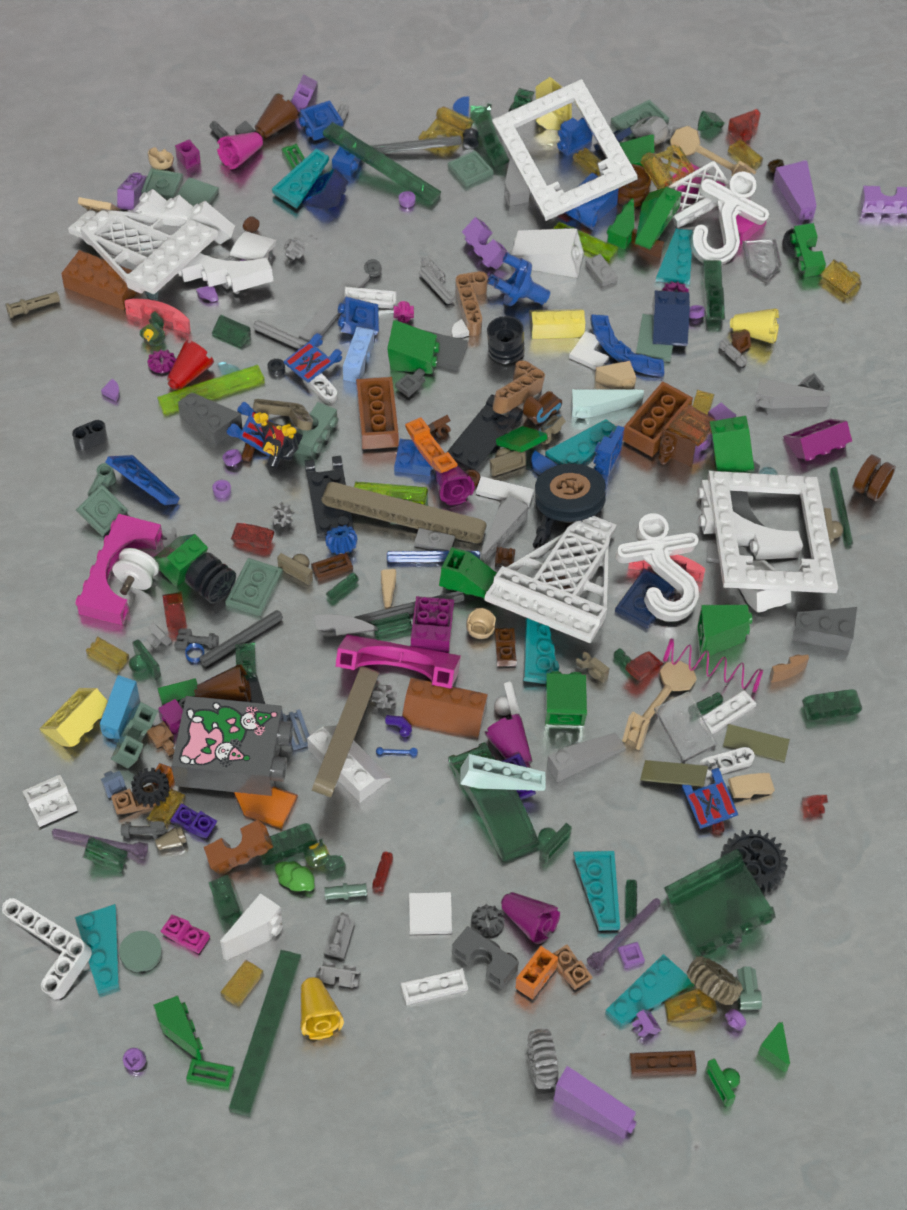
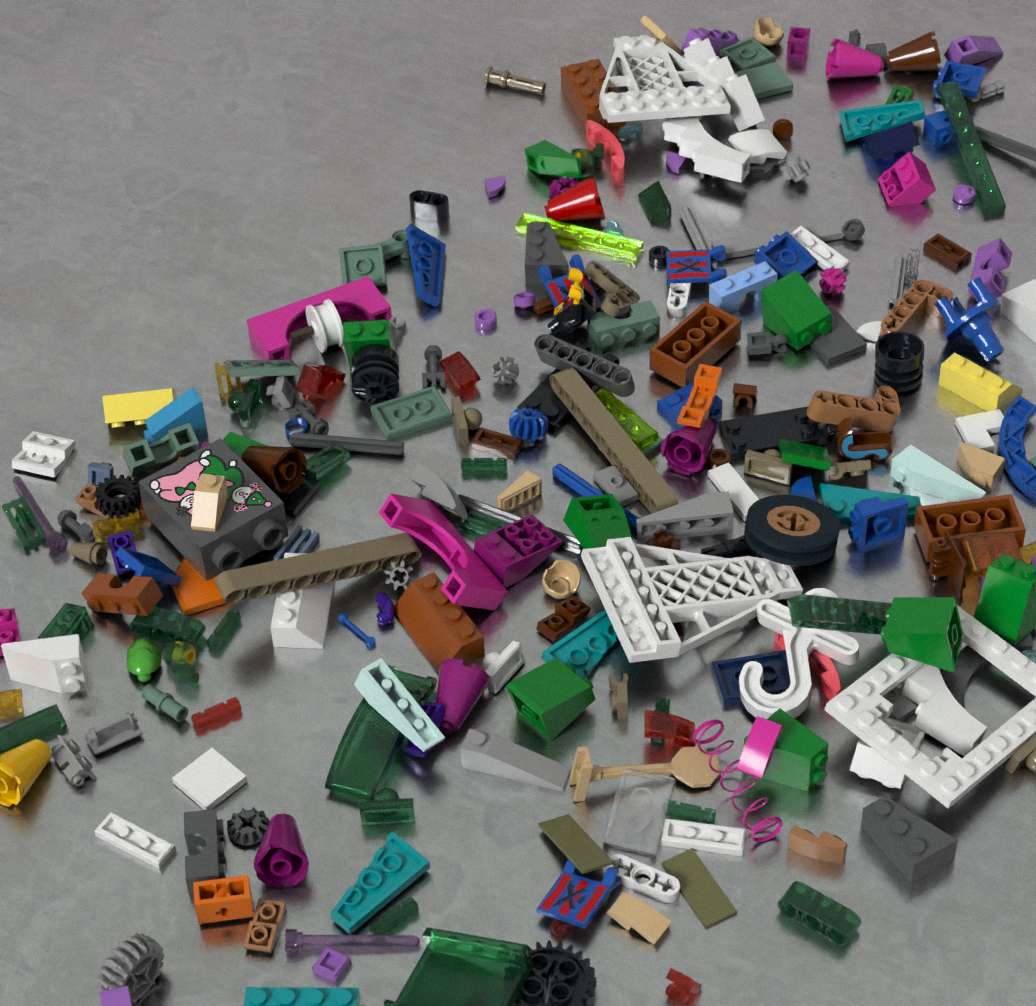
camera: 50 degrees right, 10 degrees down
none -> blue plate [116,546,182,586]
none -> tan slope [191,474,228,532]
none -> clear green axle [207,609,241,651]
none -> sand green tile [225,359,299,377]
none -> dark grey hinge [422,345,446,389]
none -> green slope [524,140,582,178]
none -> dark grey beam [534,334,635,397]
none -> dark pink slope [737,716,782,780]
none -> clear green beam [787,595,892,635]
none -> dark pink slope [878,151,936,207]
none -> green slope [881,597,964,671]
none -> reddish brown tile [923,233,972,269]

